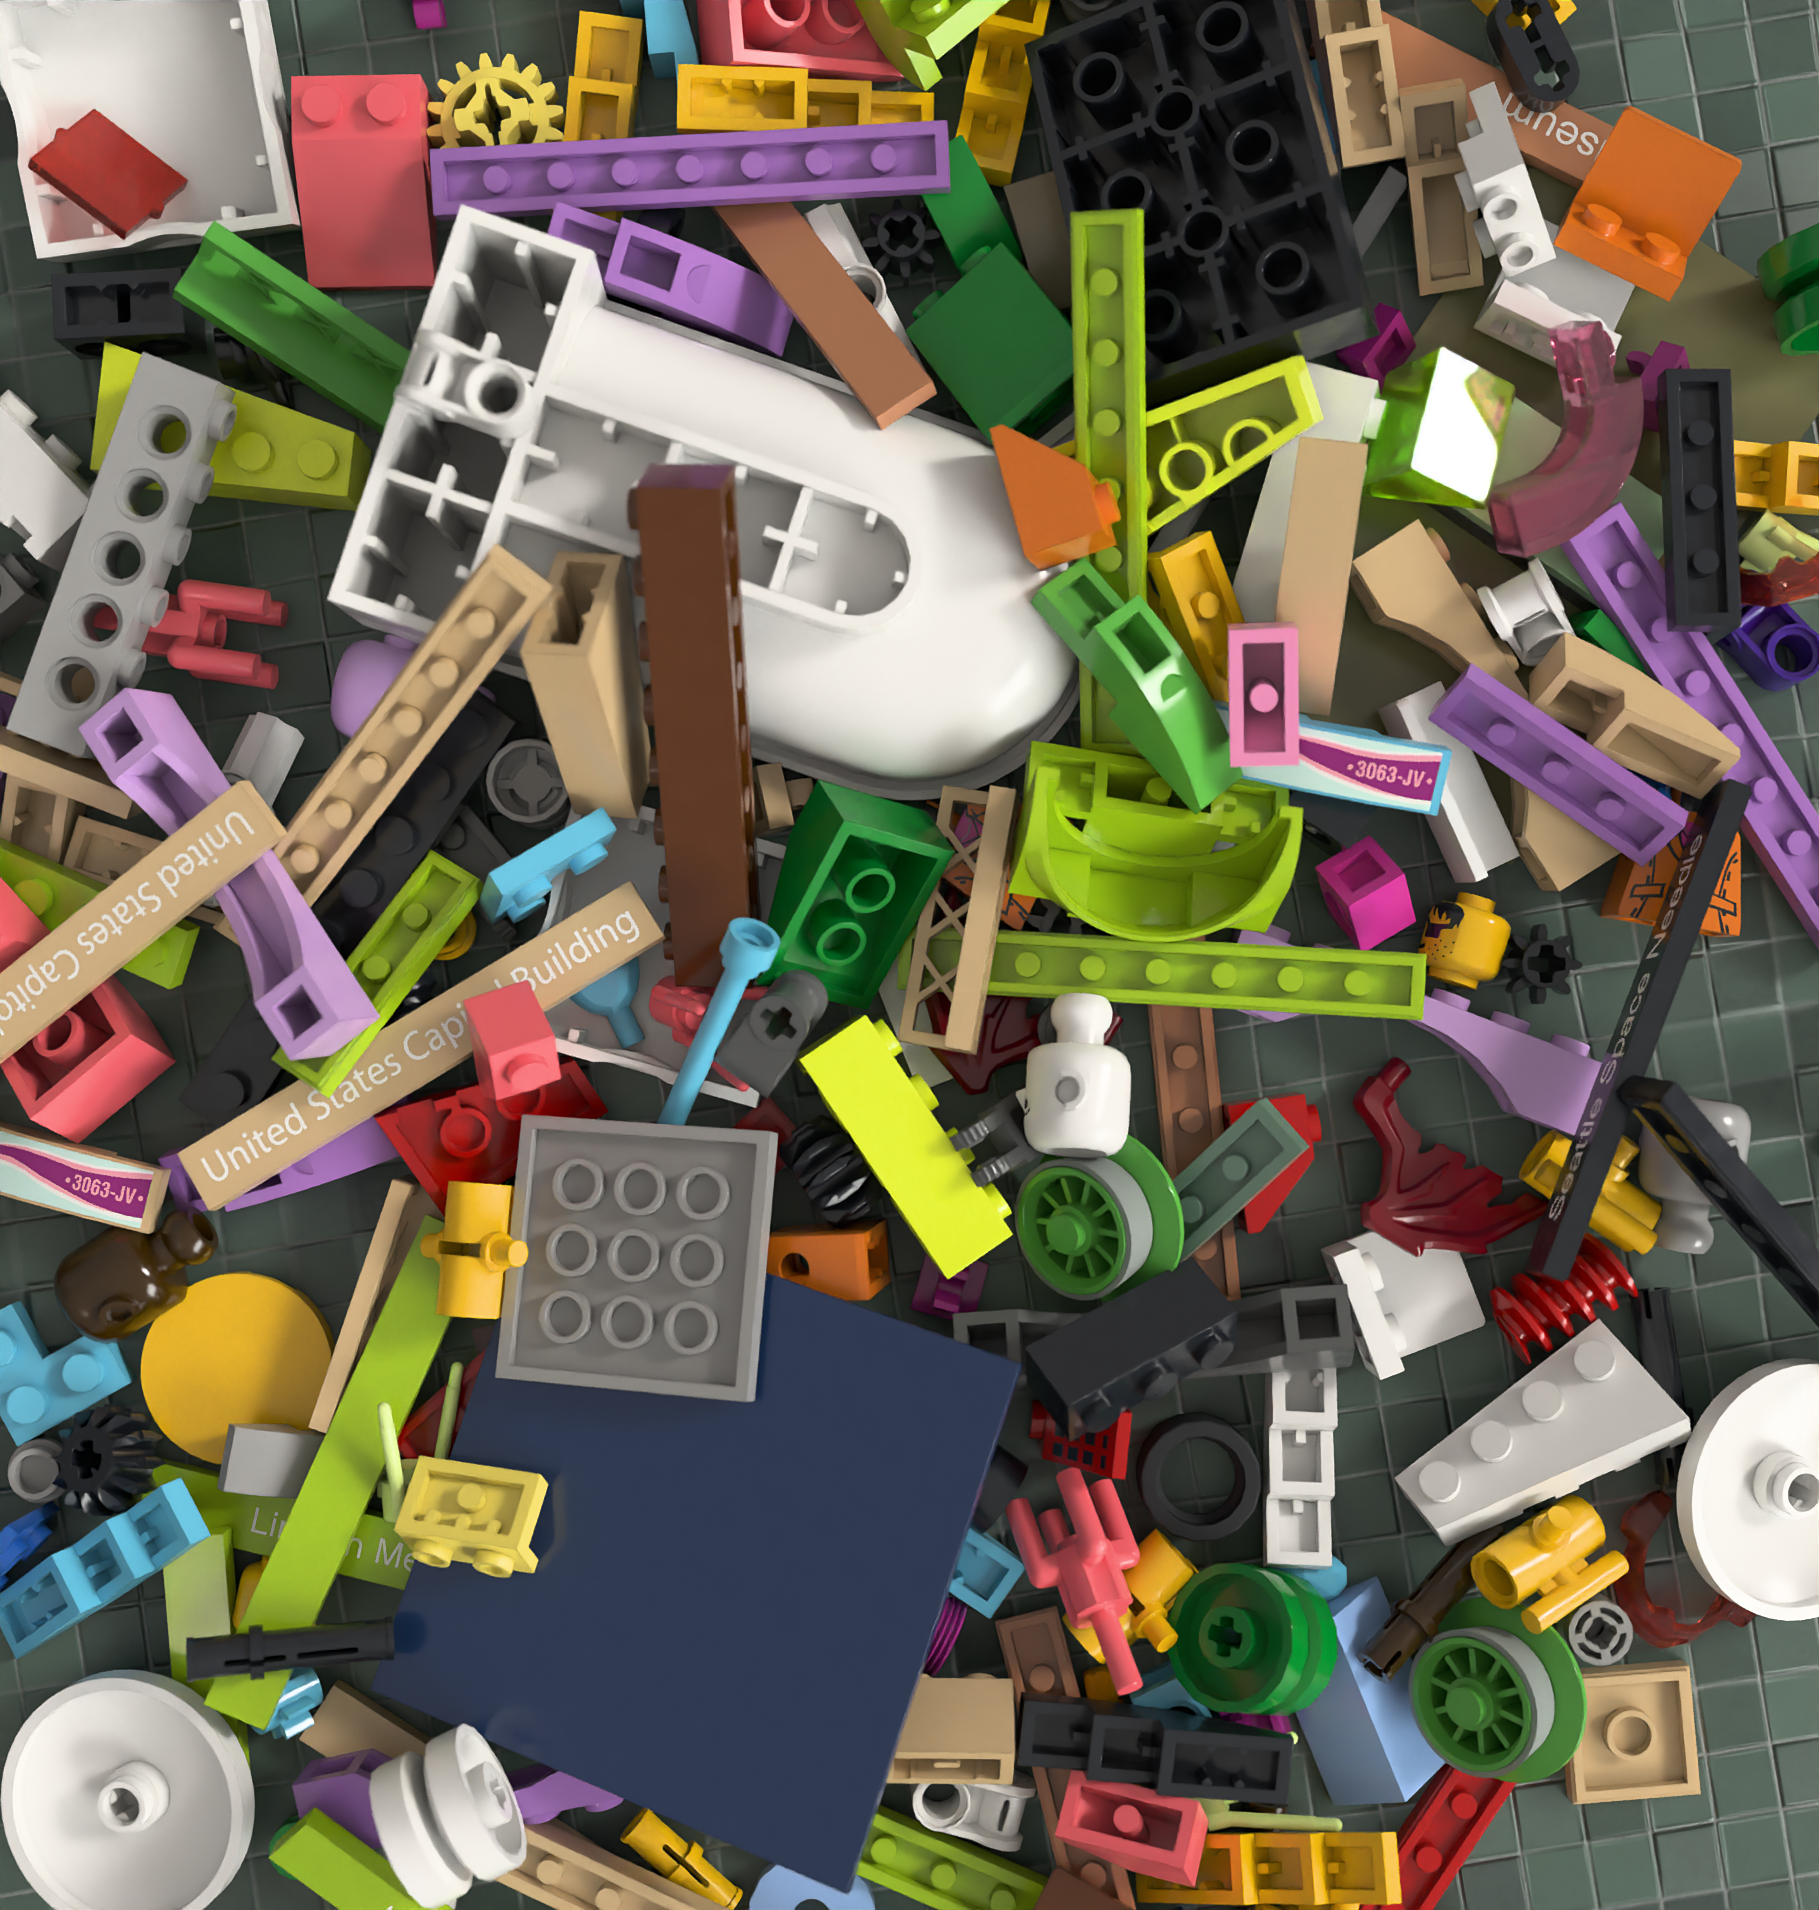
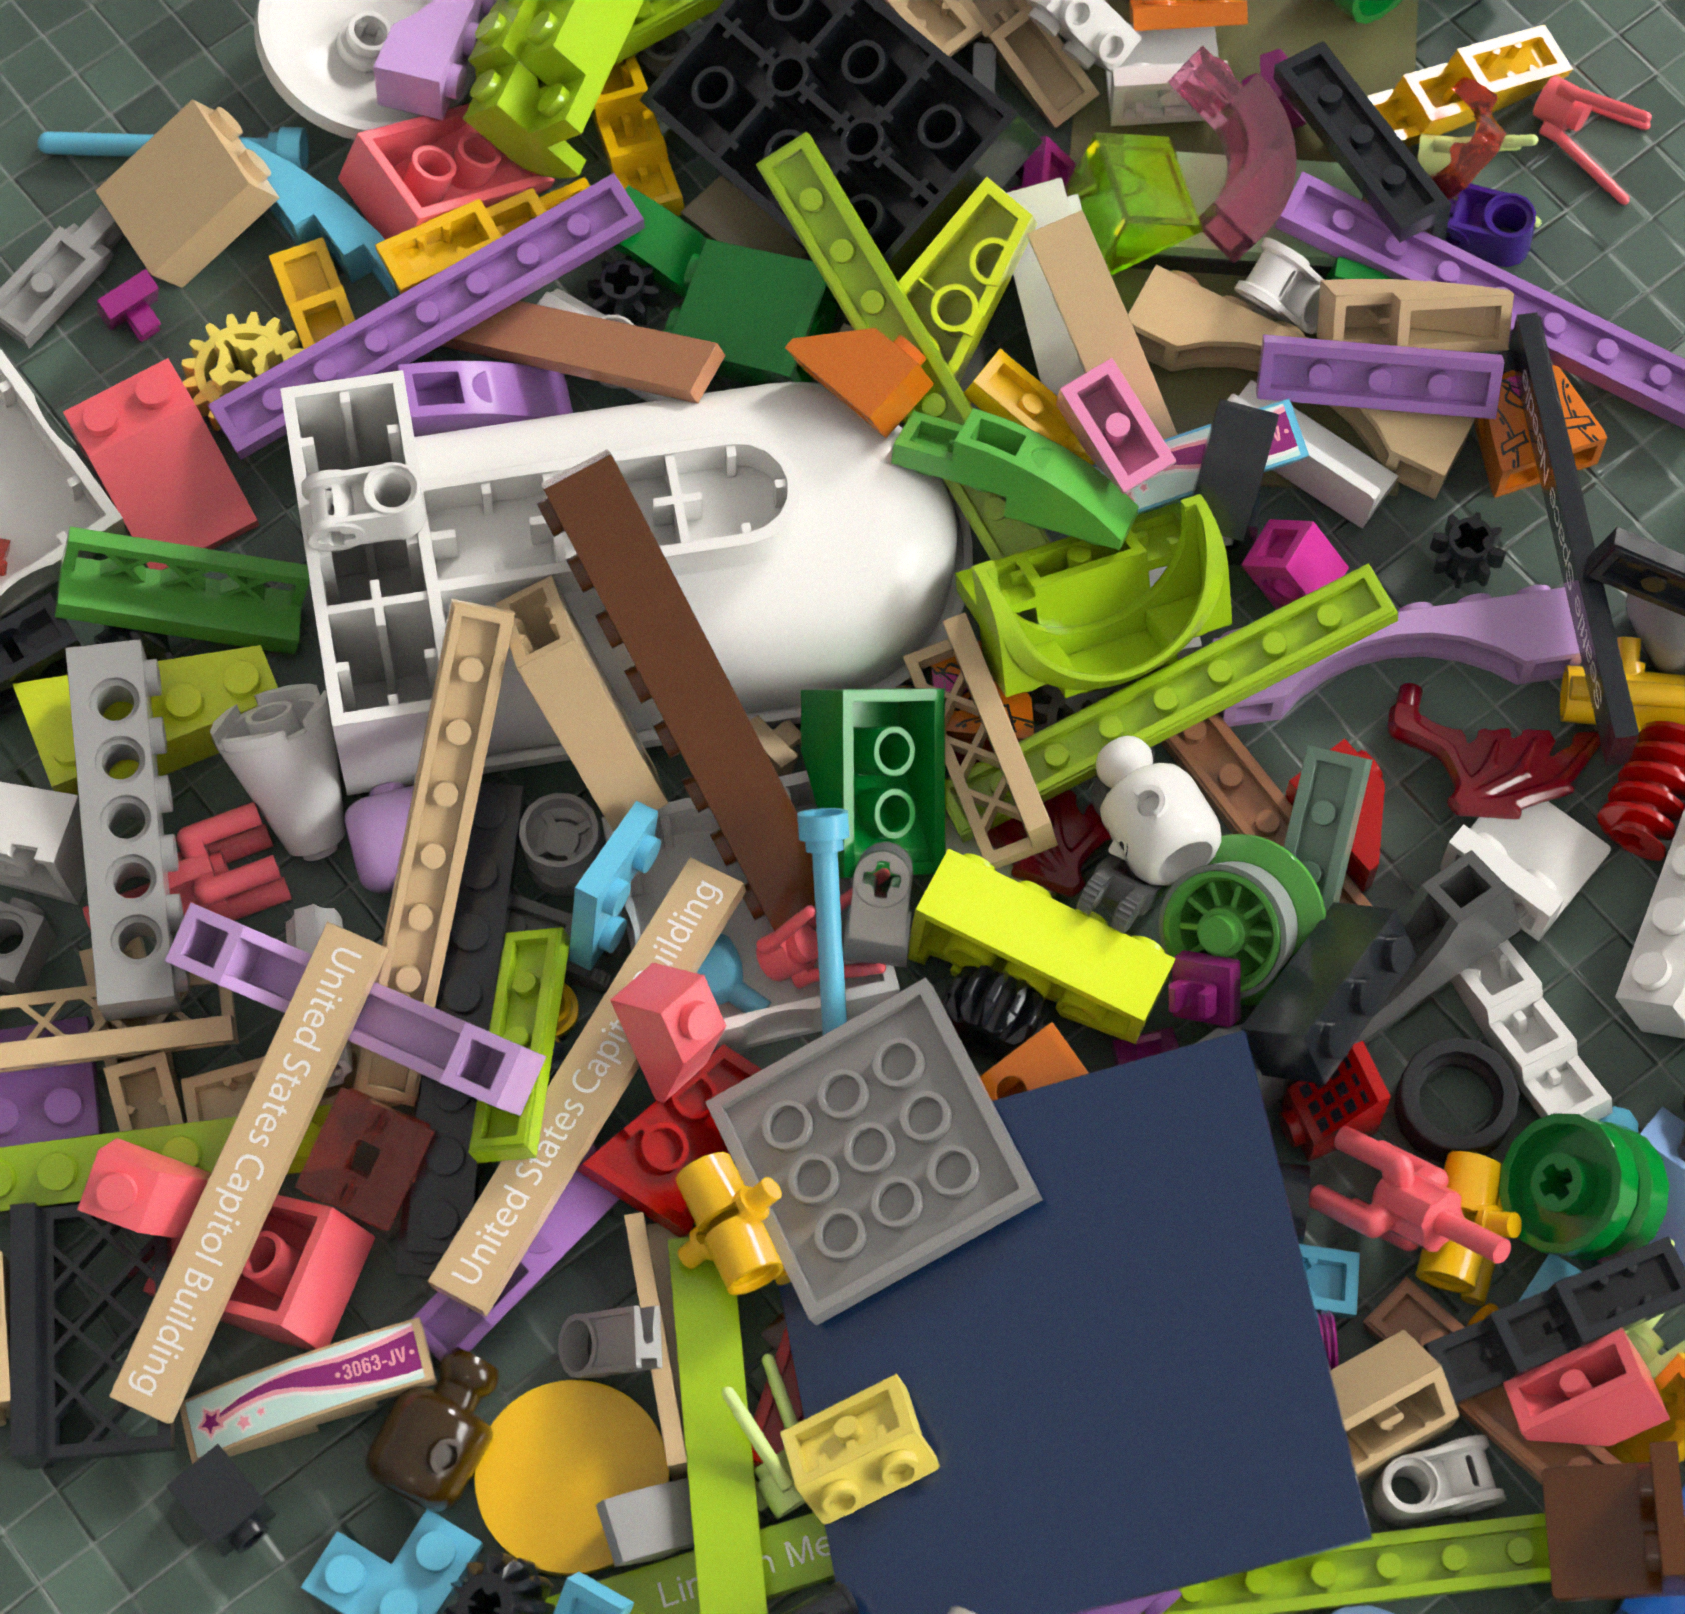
camera: 25 degrees left, 20 degrees down
yellow head [1418,892,1511,990] -> none
none -> white cone [210,684,346,861]
none -> clear red piece [295,1087,436,1231]
none -> light grey piece [558,1305,663,1378]
none -> magenta tile [1168,950,1241,1027]
none -> black slope [1191,398,1279,541]

